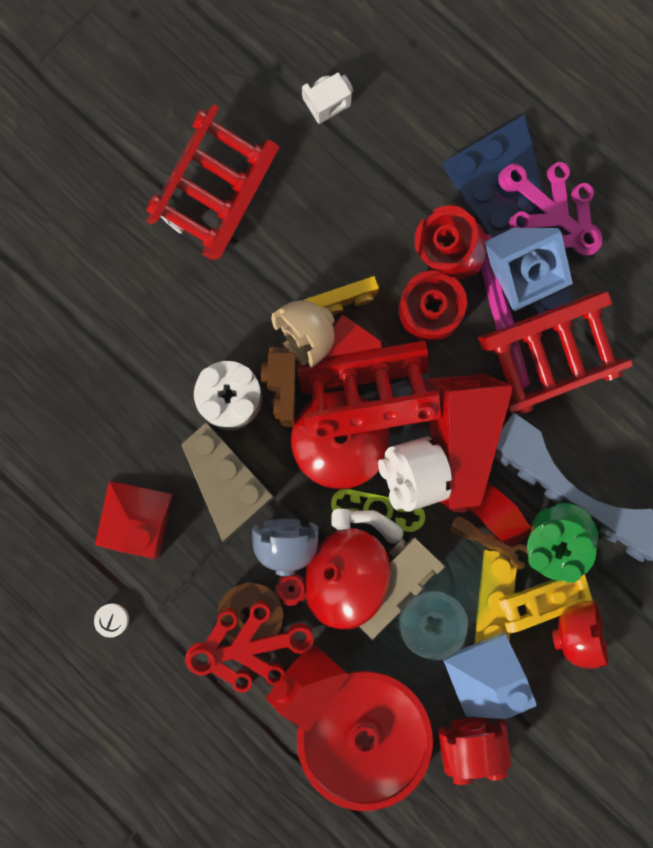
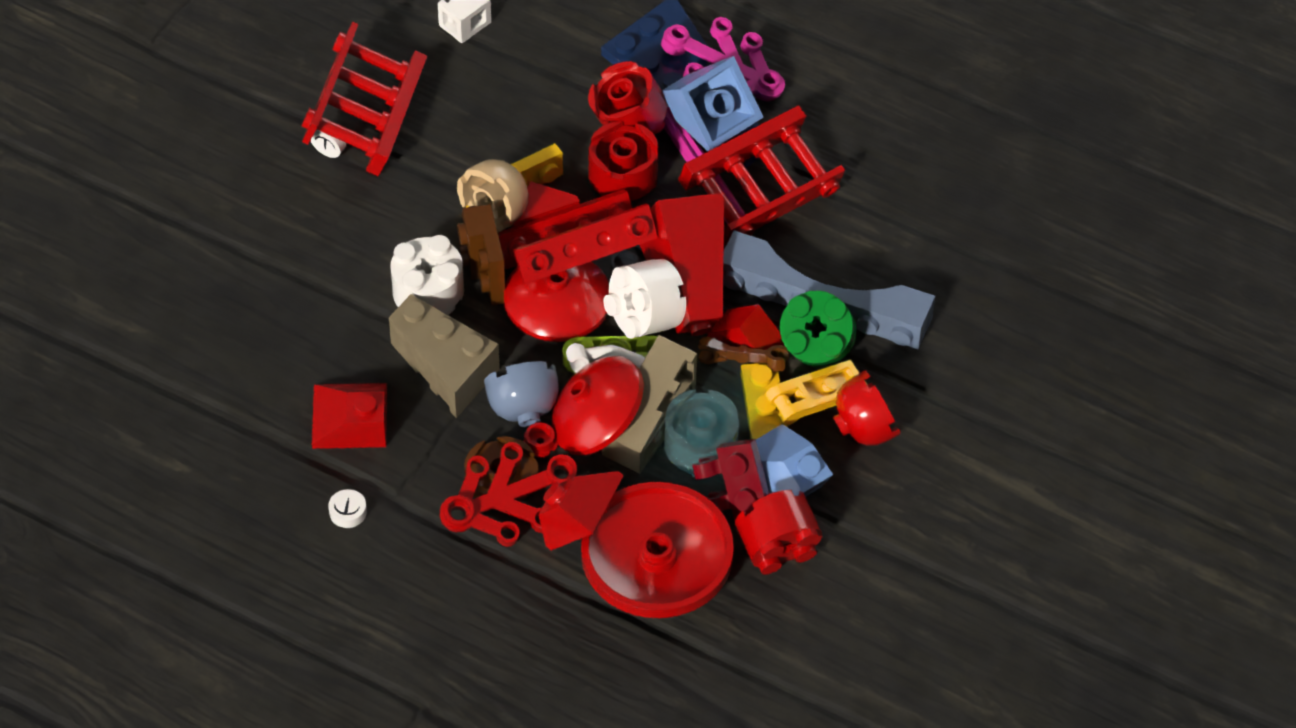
camera: 15 degrees left, 30 degrees down
none -> dark red plate [692,439,769,519]

